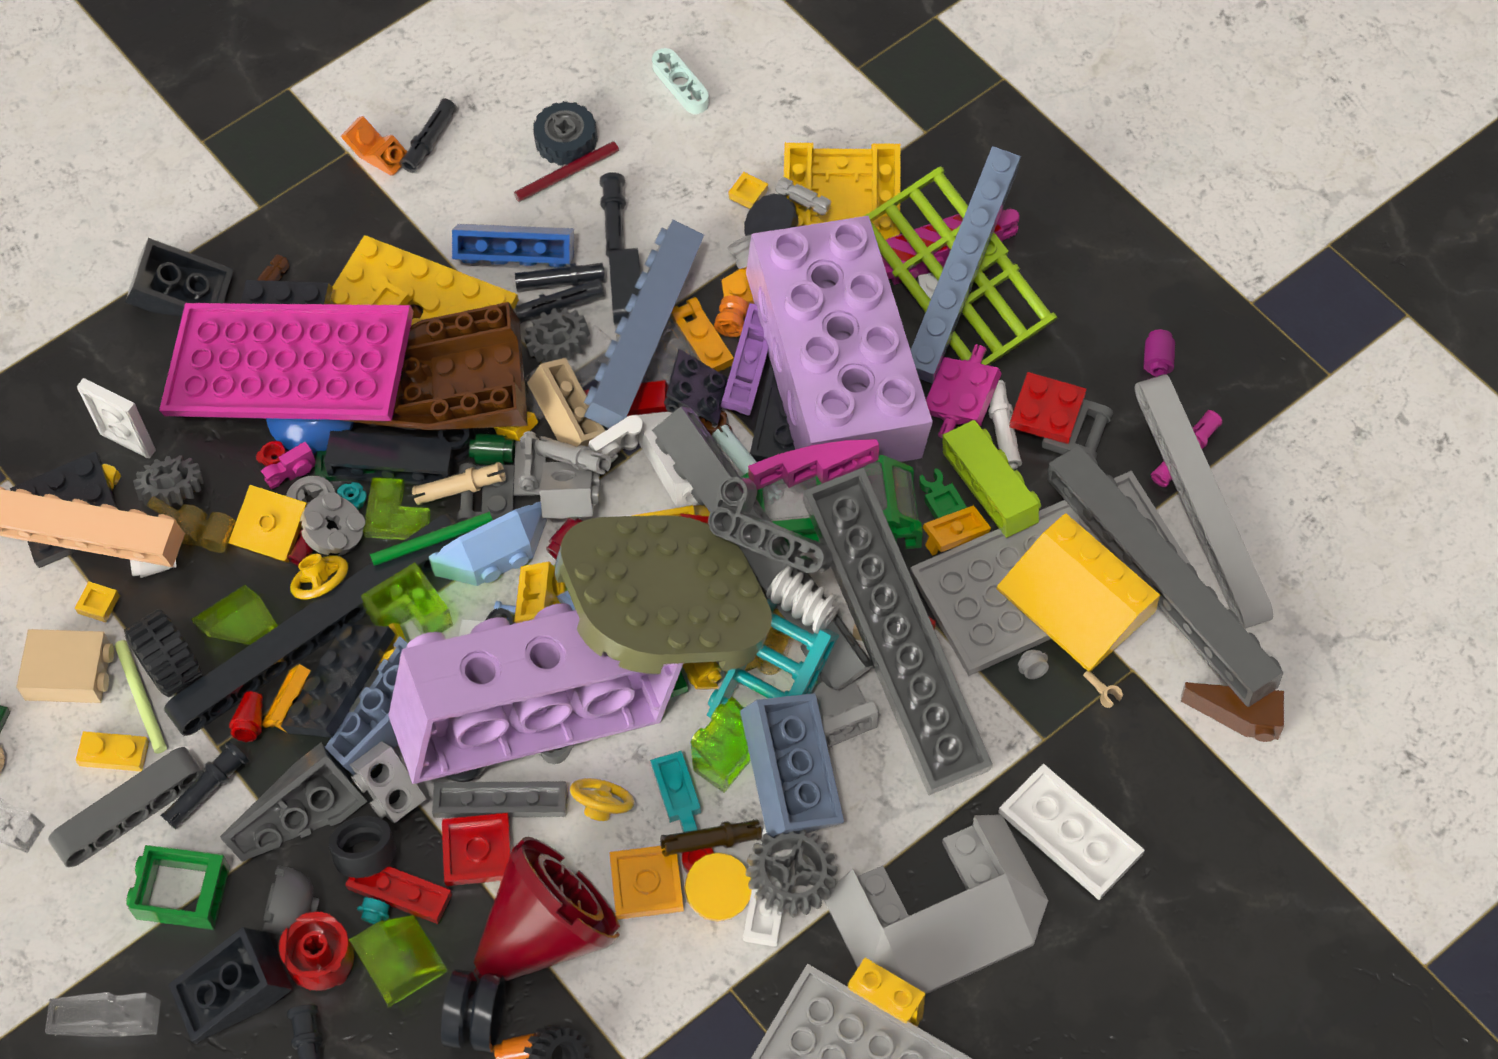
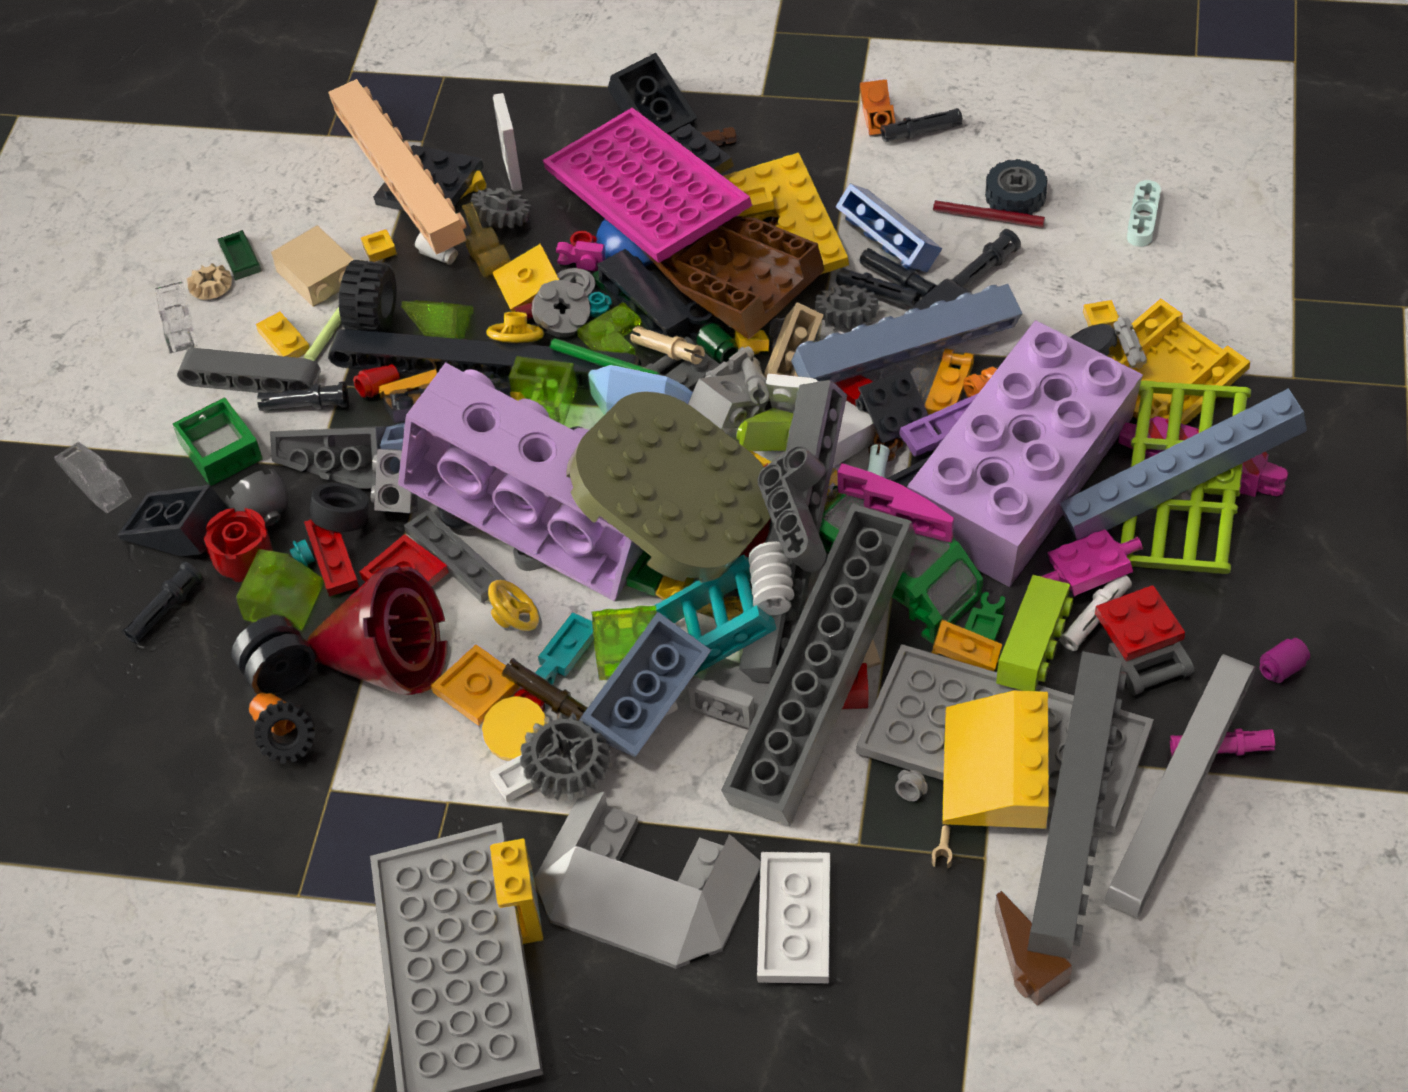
camera: 50 degrees right, 10 degrees down
none -> lime slope [736,408,794,451]

